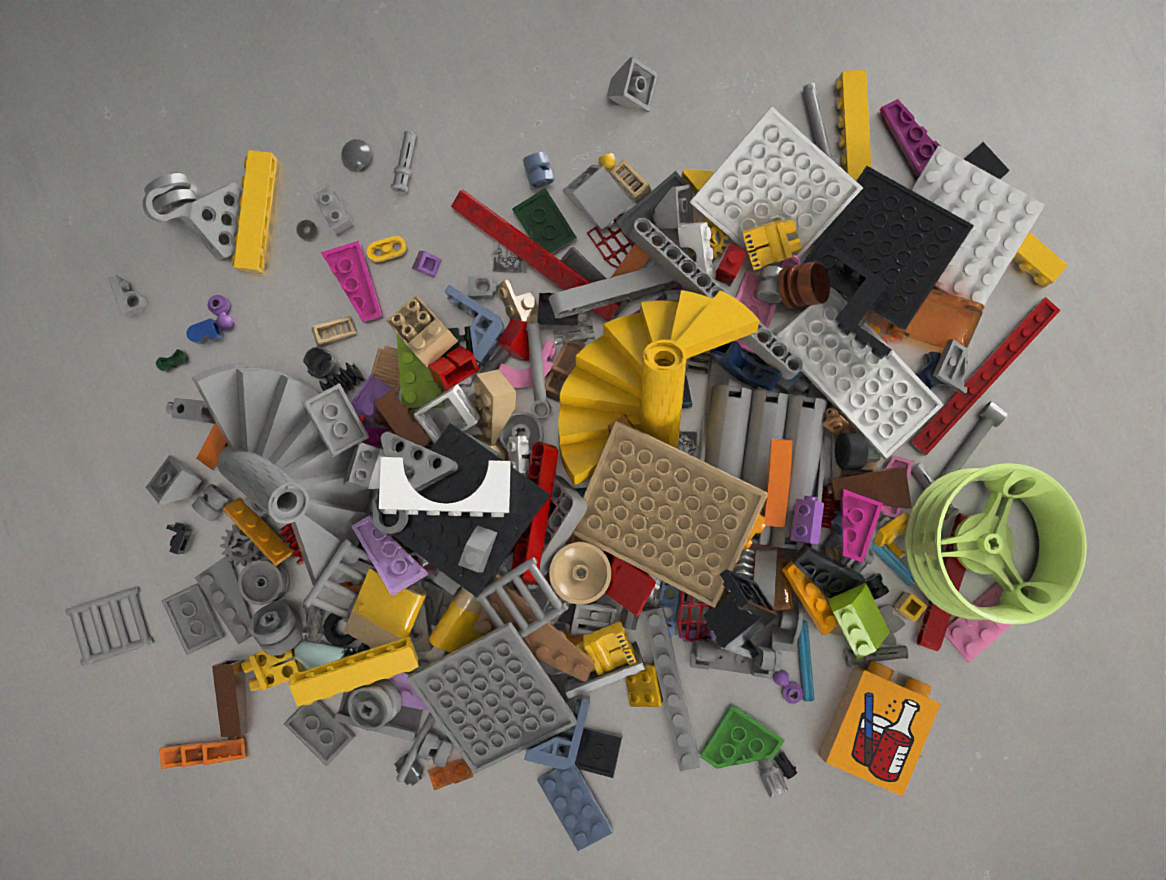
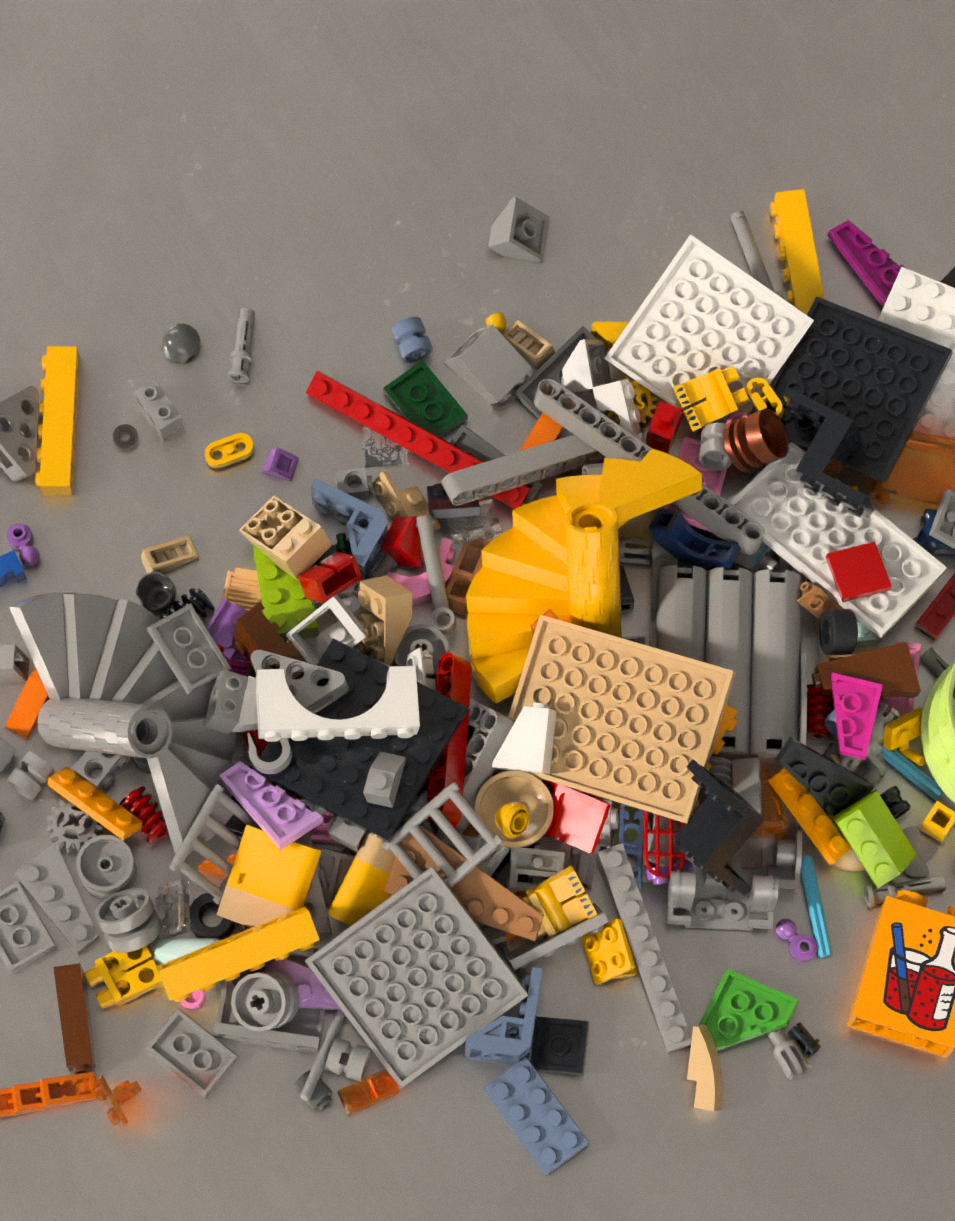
camera: 10 degrees left, 15 degrees down
dark pink wing [321,241,383,323] -> none
red window [586,219,633,268] -> none
orange slope [763,439,793,527] -> none
medium lavender brick [790,496,824,545] -> none
none -> clear orange bracket [93,1075,142,1129]
none -> white slope [492,703,556,774]
none -> yellow cone [495,803,529,838]
none -> tan slope [687,1024,723,1111]
none -> yellow beam [746,377,784,418]
none -> red tile [825,542,892,602]

